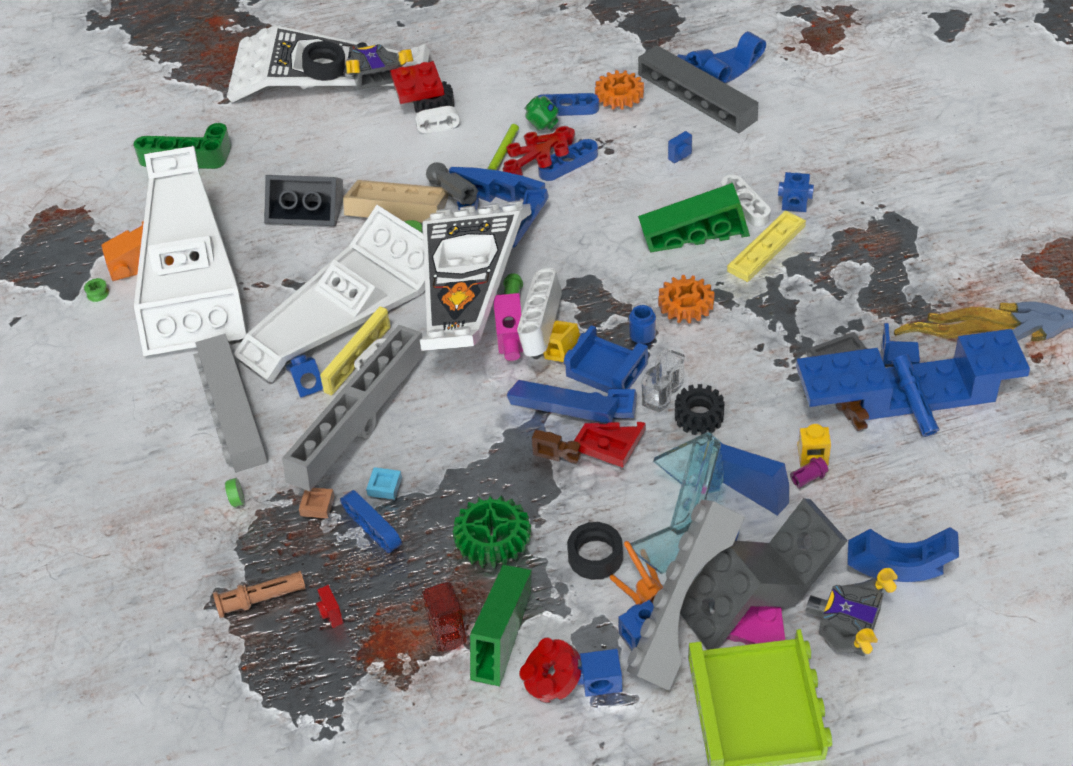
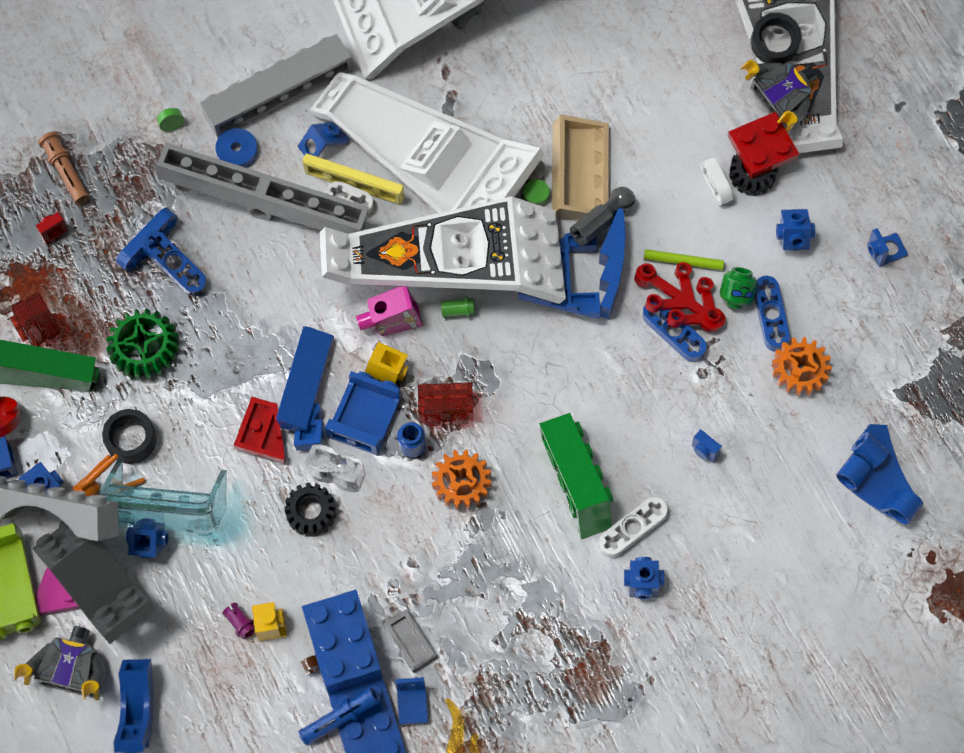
camera: 80 degrees right, 20 degrees up
black slope [264,175,343,226] -> none
nougat plate [299,488,335,519] -> none
medium azure plate [366,467,402,500] -> none
white beam [517,267,562,356] -> none
reddish brown plate [532,429,581,463] -> none
dark grey brick [638,45,759,133] -> none
blue piece [700,438,789,516] -> none
light yellow tile [727,210,806,282] -> none
none -> blue beam [142,231,206,295]
none -> blue piece [215,128,258,168]
none -> clear red brick [418,382,474,426]
none -> blue brick [776,209,815,251]
none -> blue bracket [867,228,908,267]

